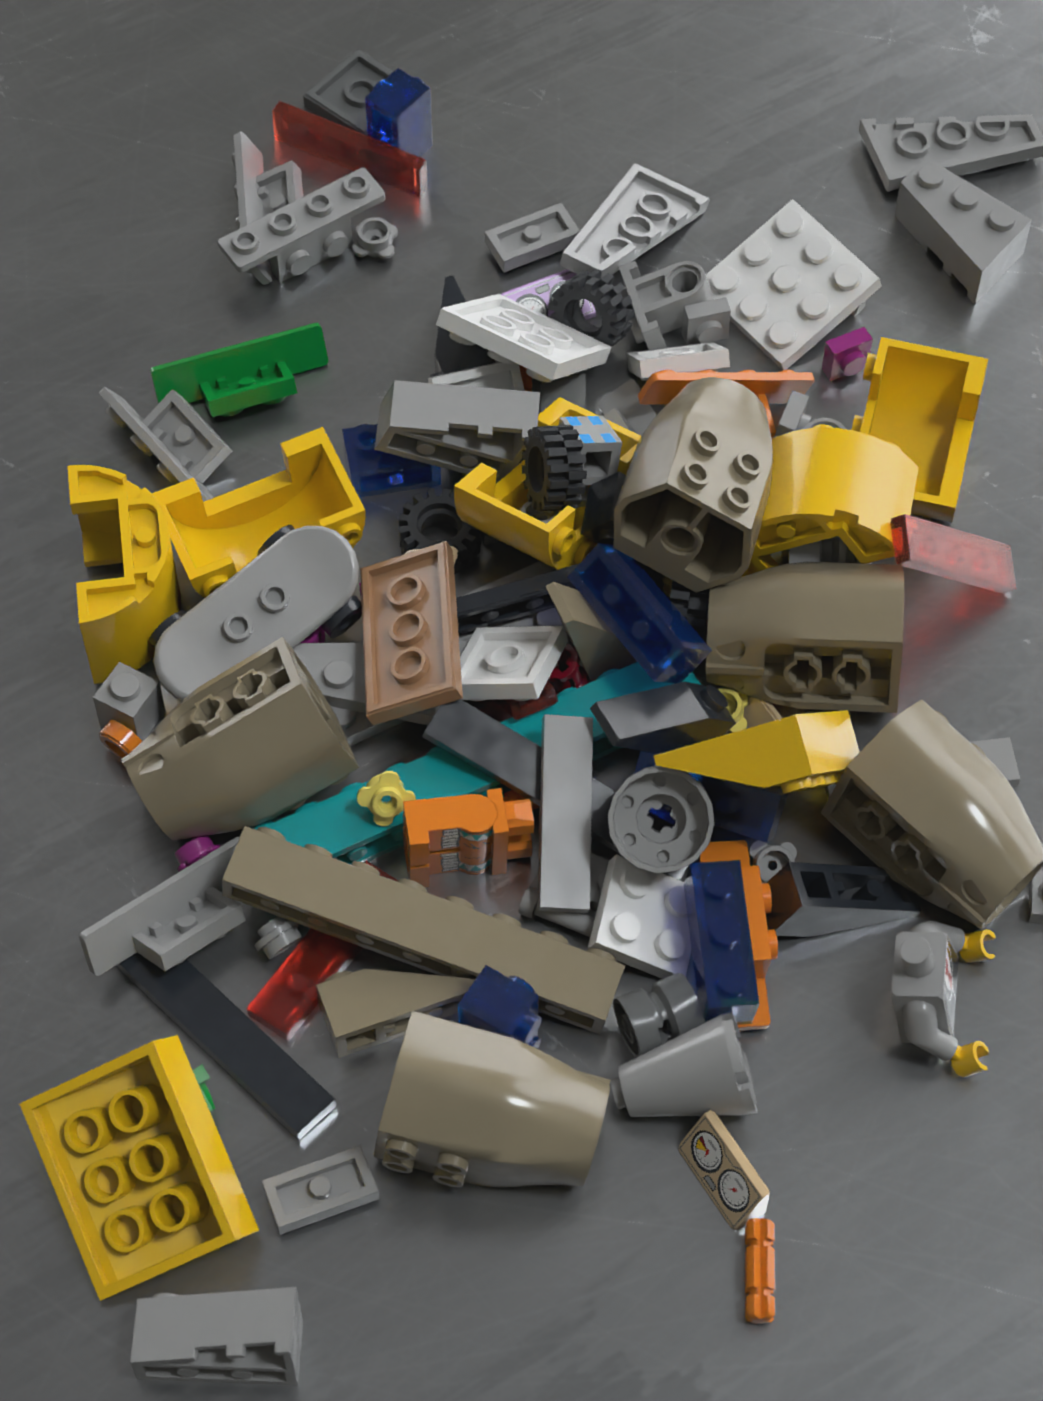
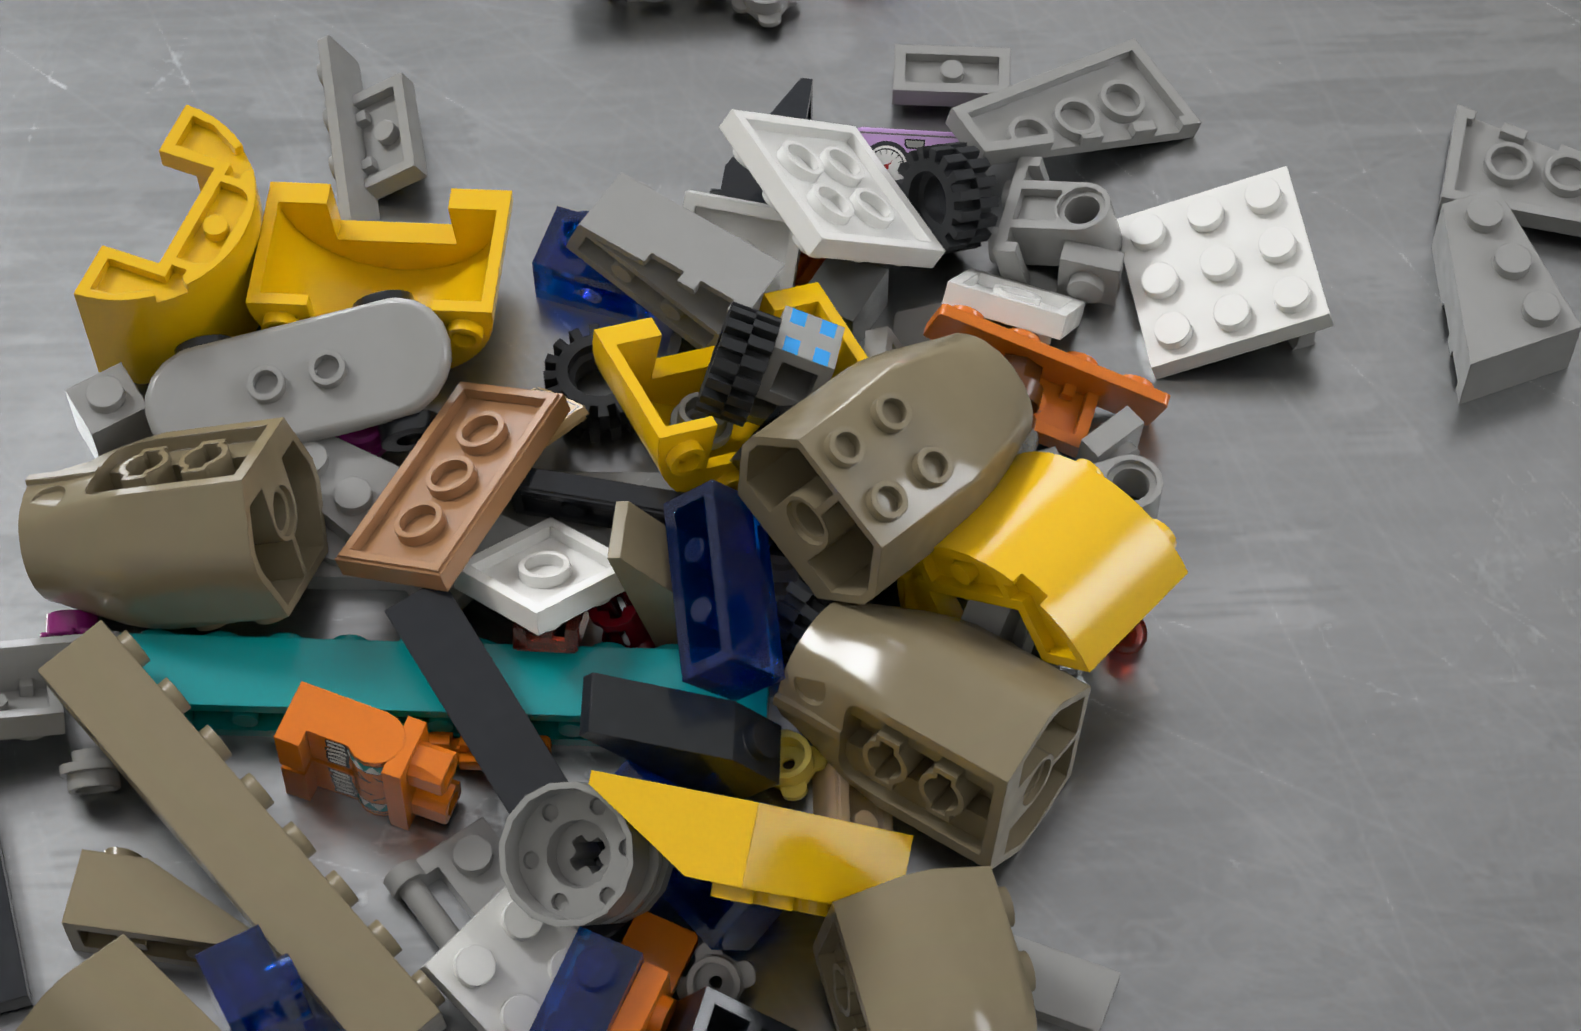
camera: 30 degrees right, 0 degrees up
orange tile [99,720,142,759] -> none
green bracket [150,323,329,417] -> none
clear red tile [247,860,399,1042] -> none
light yellow plate [357,771,416,826] -> none
light grey tile [537,714,593,913] -> none
magenta plate [821,327,873,381] -> none
yellow cylinder [851,337,988,523] -> none
clear red tile [891,514,1017,593] -> none

